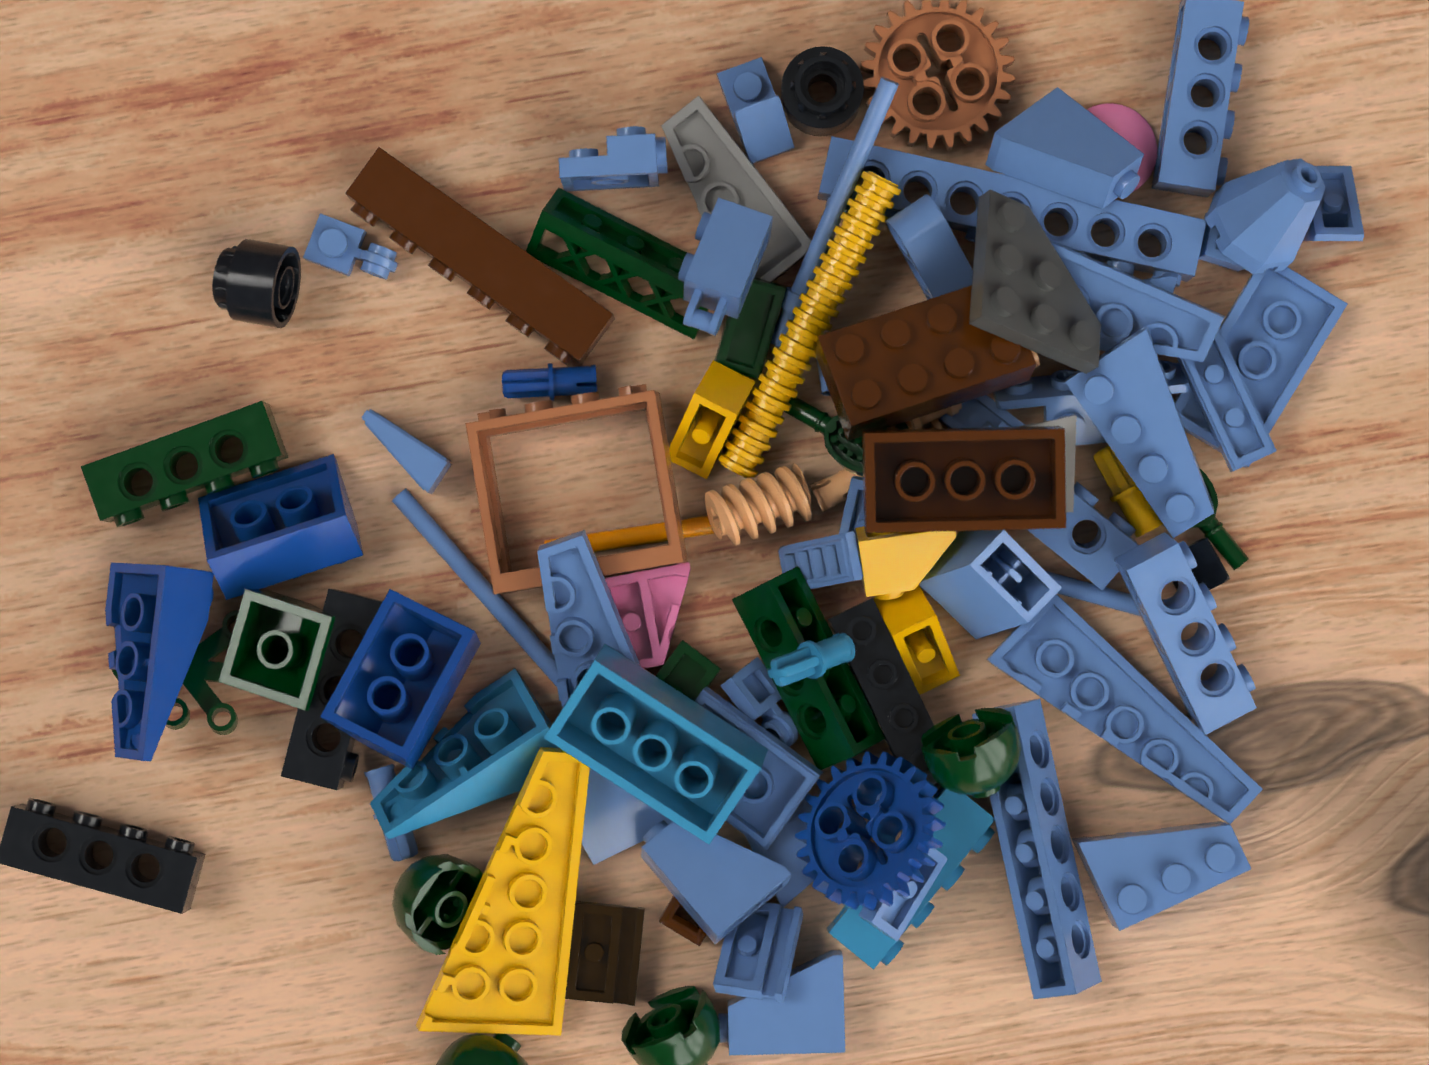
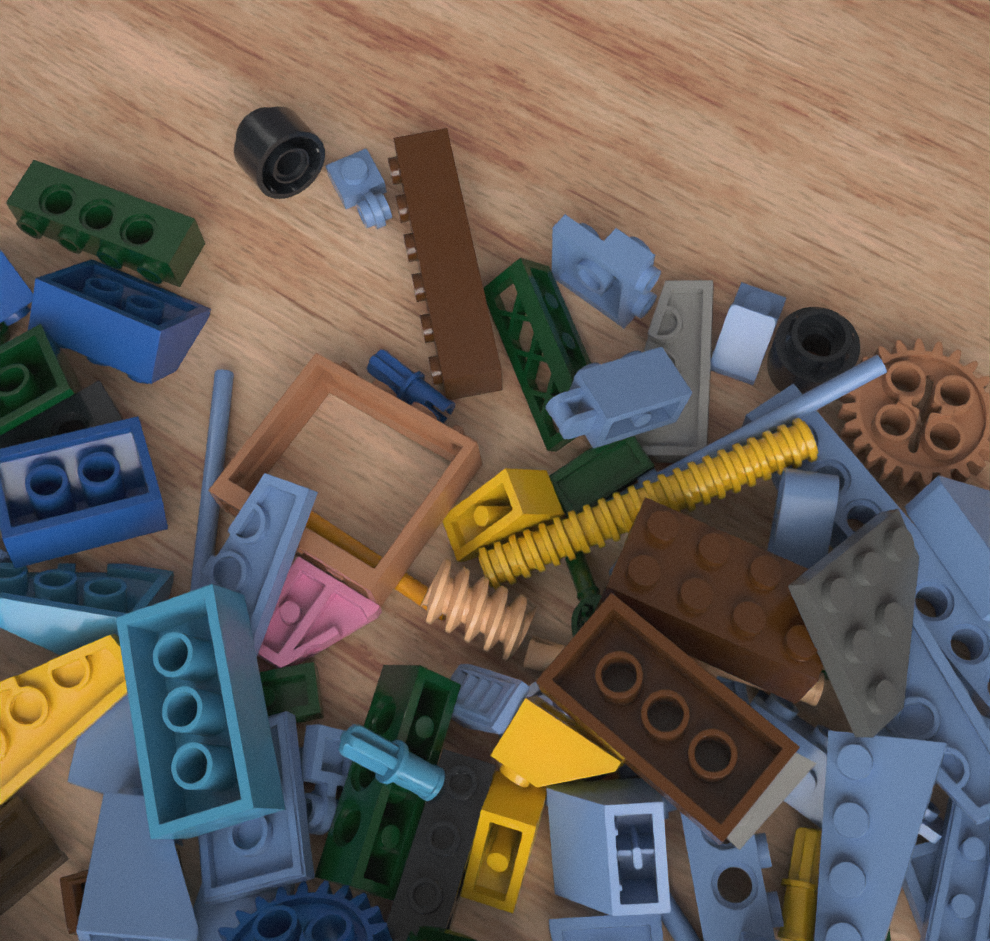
camera: 45 degrees right, 20 degrees down
medium blue slope [362,409,452,494] -> none

